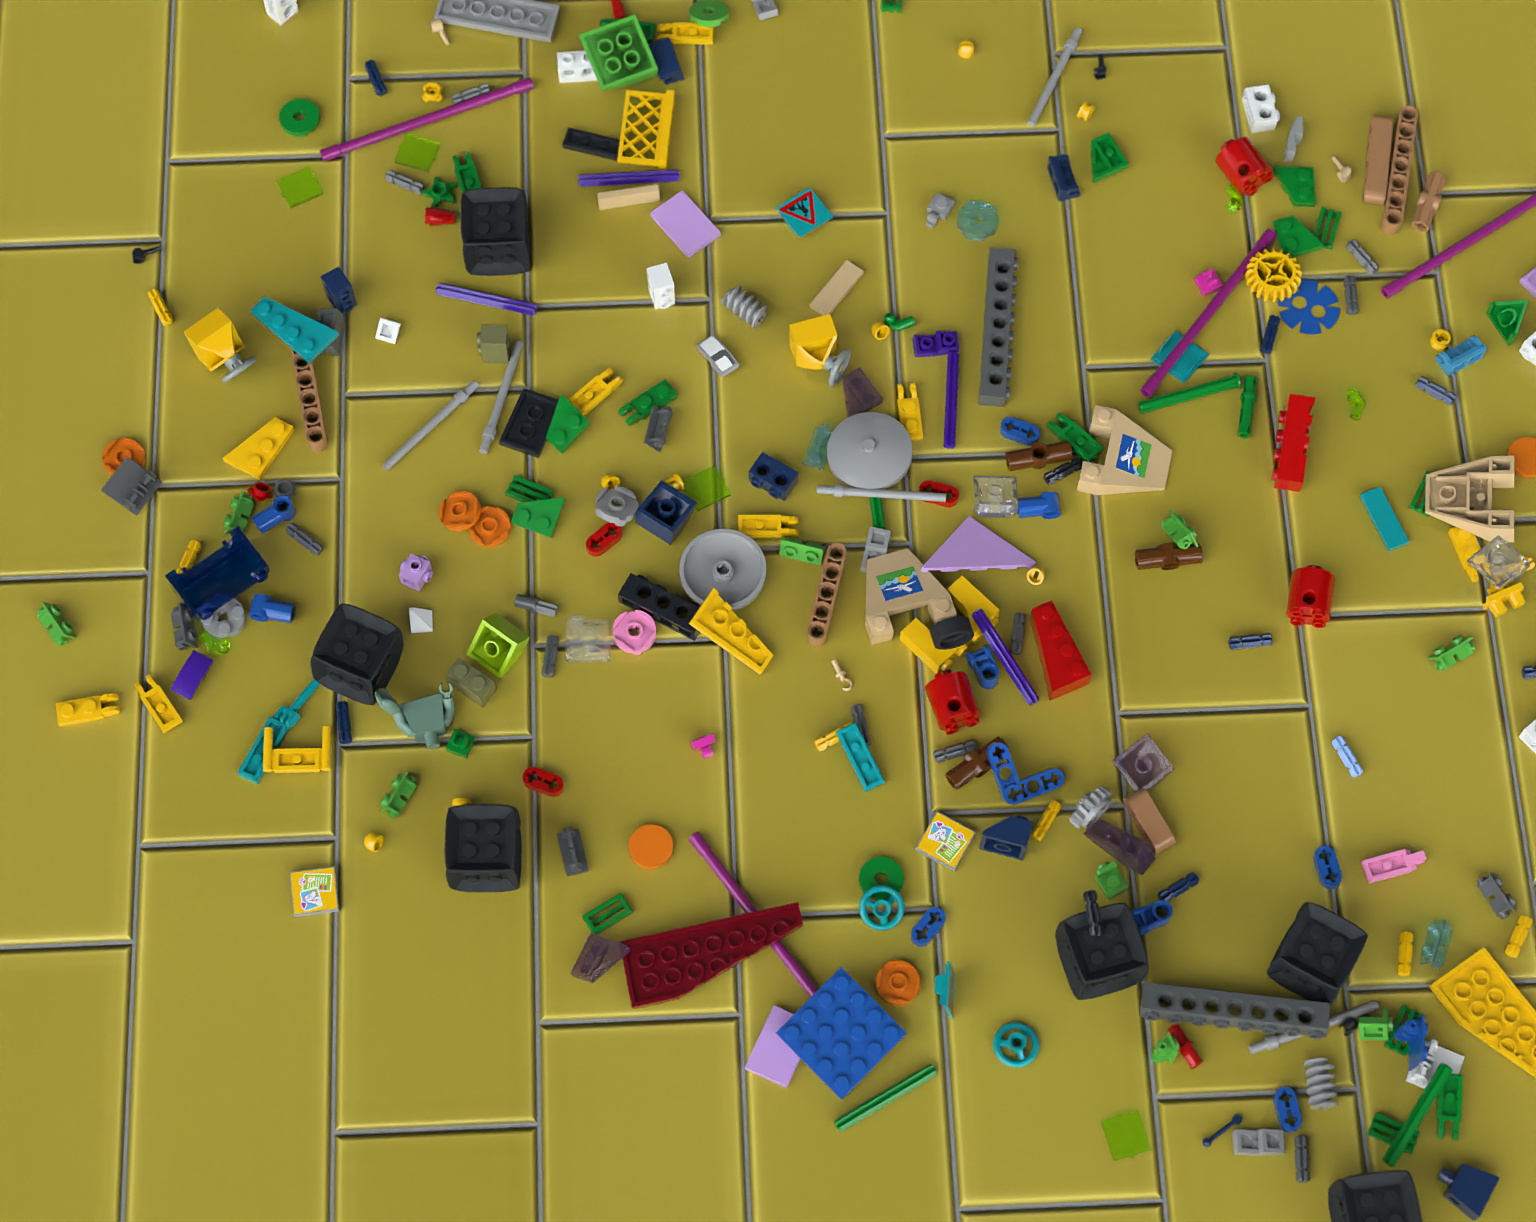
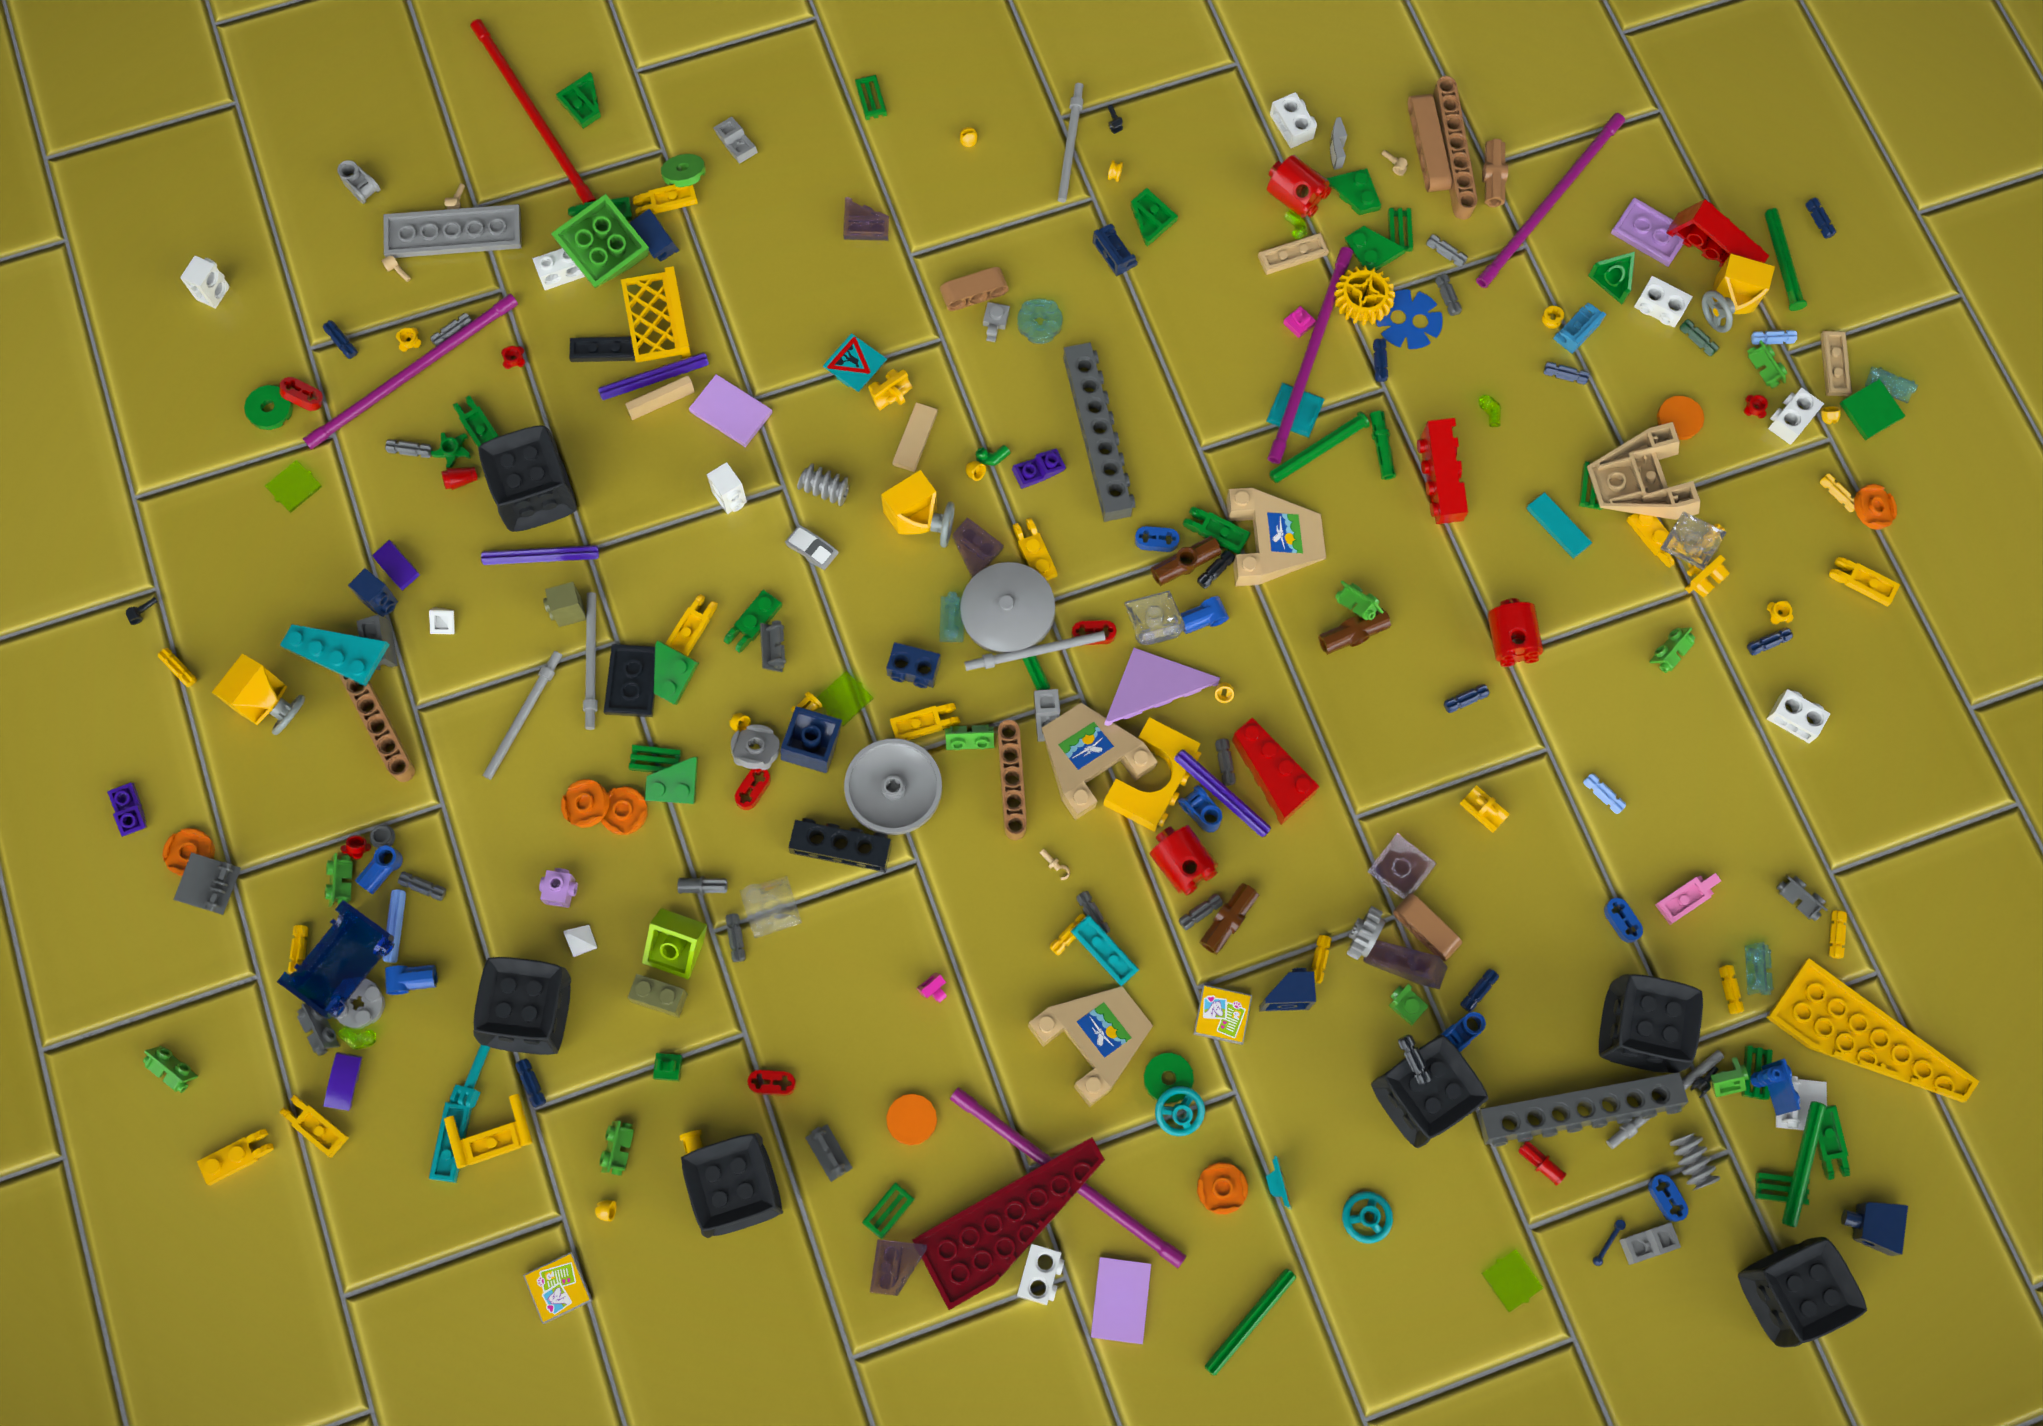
camera: 20 degrees left, 5 degrees up
yellow wing [223,417,294,480] -> none
sand green torso [375,681,455,749] -> none
clear neon green piece [394,134,440,173] -> none
bright pink plate [613,610,656,655] -> none
yellow wing [689,588,774,674] -> none
blue plate [776,967,907,1100] -> none
blue beam [911,907,946,947] -> none
black tyre [929,616,974,650] -> none
dark purple axle [944,352,959,449] -> none
blue beam [986,742,1064,805] -> none
bright green hinge [1151,1032,1179,1065] -> none
dark grey axle [1294,1136,1310,1183] -> none
none -> dark purple slope [107,782,147,837]
none -> red beam [279,377,323,411]
none -> dark purple slope [372,540,420,591]
none -> light blue axle [382,889,406,963]
none -> red plate [501,346,526,369]
none -> wing [843,197,889,241]
none -> yellow hips [868,369,912,411]
none -> medium nougat beam [940,267,1009,311]
none -> white brick [1017,1244,1065,1305]
none -> tan wedge [1028,986,1153,1107]
none -> tan tile [1258,233,1329,275]
none -> yellow hips [1460,785,1510,833]

